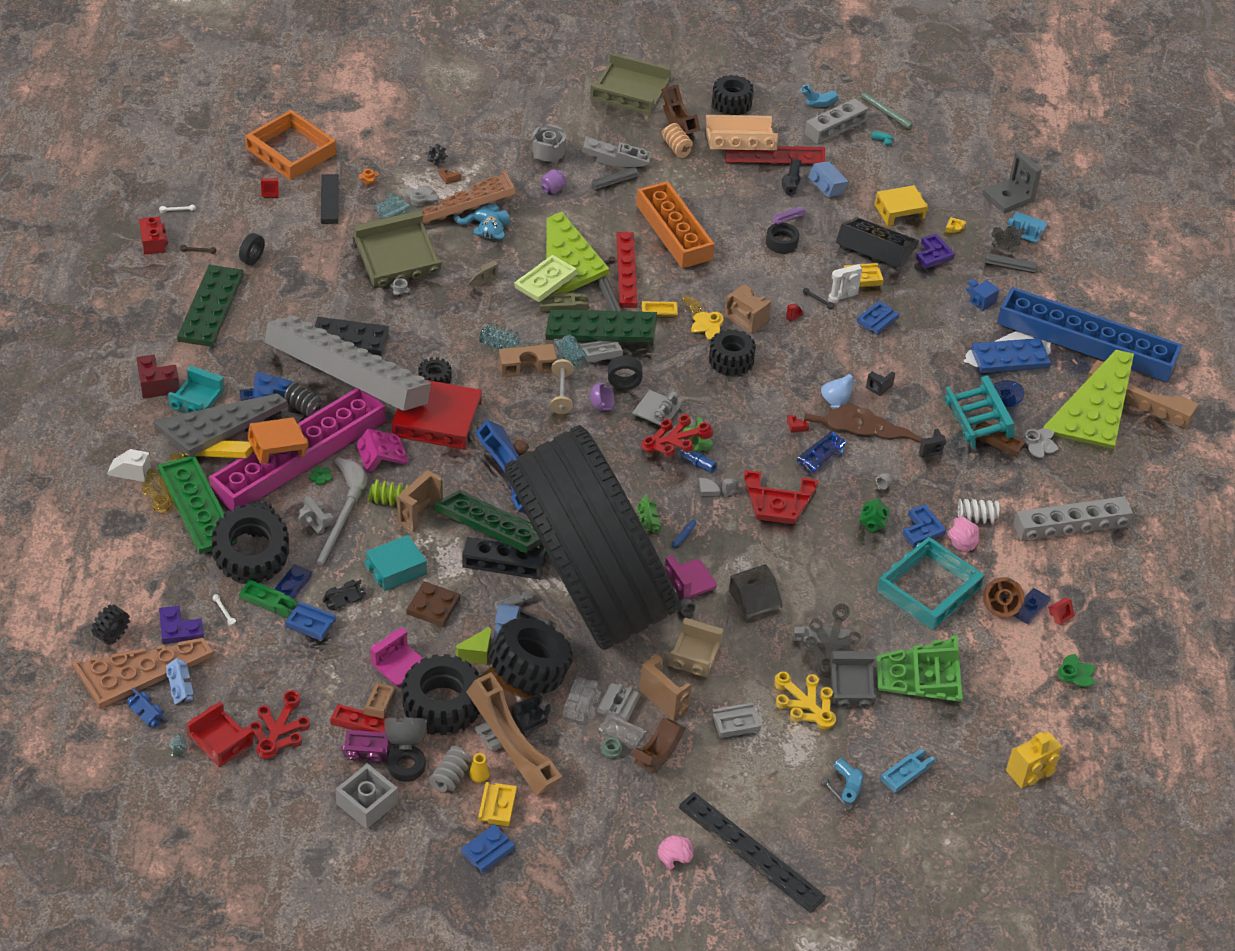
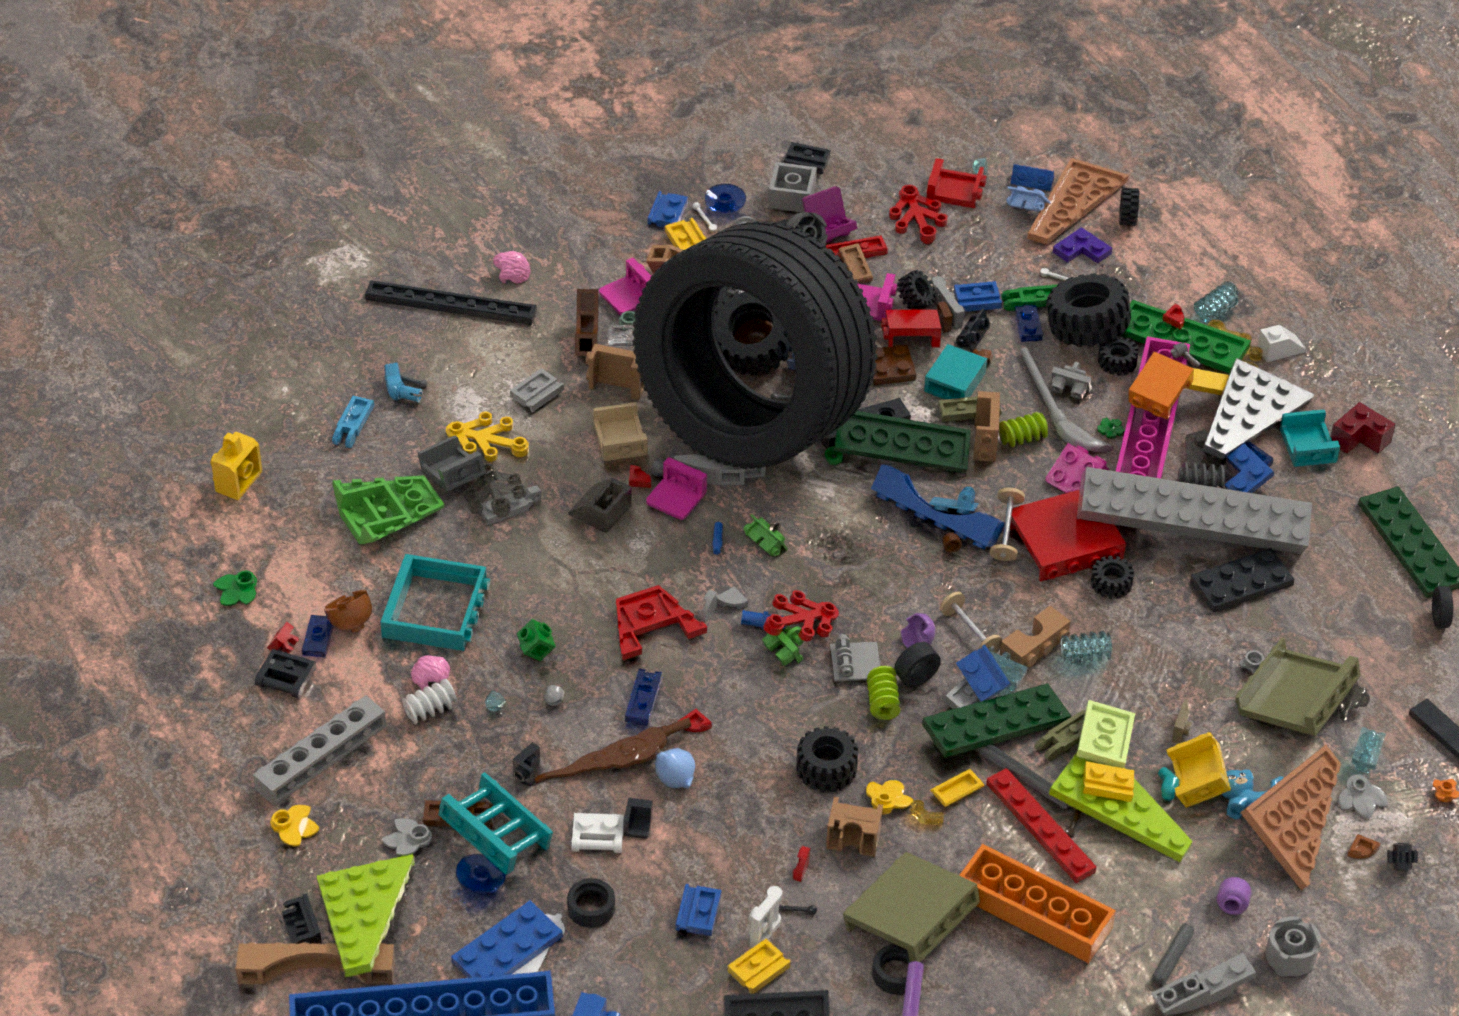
camera: 150 degrees right, 0 degrees up
blue plate [902,504,946,547] -> none
none -> black plate [254,649,317,699]
none -> yellow plate [270,805,319,846]
none -> black hinge [282,893,322,944]
none -> clear light blue hinge [485,691,506,712]
none -> black tyre [567,878,615,928]
none -> white plate [572,813,624,853]
none -> dark pink bracket [599,257,651,315]
none -> red tile [629,465,651,488]
none -> white hinge [692,202,717,233]
none -> clear blue dish [705,183,746,213]
none -> black plate [783,142,831,175]
none -> olive panel [843,852,980,962]
none -> lime piece [867,666,900,720]
none -> red panel [881,310,941,348]
none -> black tyre [897,270,936,310]
none -> dark azure hinge [929,487,979,514]
none -> light grey hinge [931,276,965,329]
none -> reddish brown tile [937,302,952,333]
none -> olive hinge [937,396,1002,422]
none -> blue plate [956,644,1011,701]
none -> dark orange tile [972,349,993,363]
none -> tan axle [990,488,1025,561]
none -> yellow plate [1083,761,1134,802]
none -> teal arm [1158,767,1180,801]
none -> red tile [1163,303,1184,330]
none -> yellow panel [1166,732,1231,808]
none -> dark grey hand [1171,343,1200,368]
none -> clear light blue piece [1193,281,1239,324]

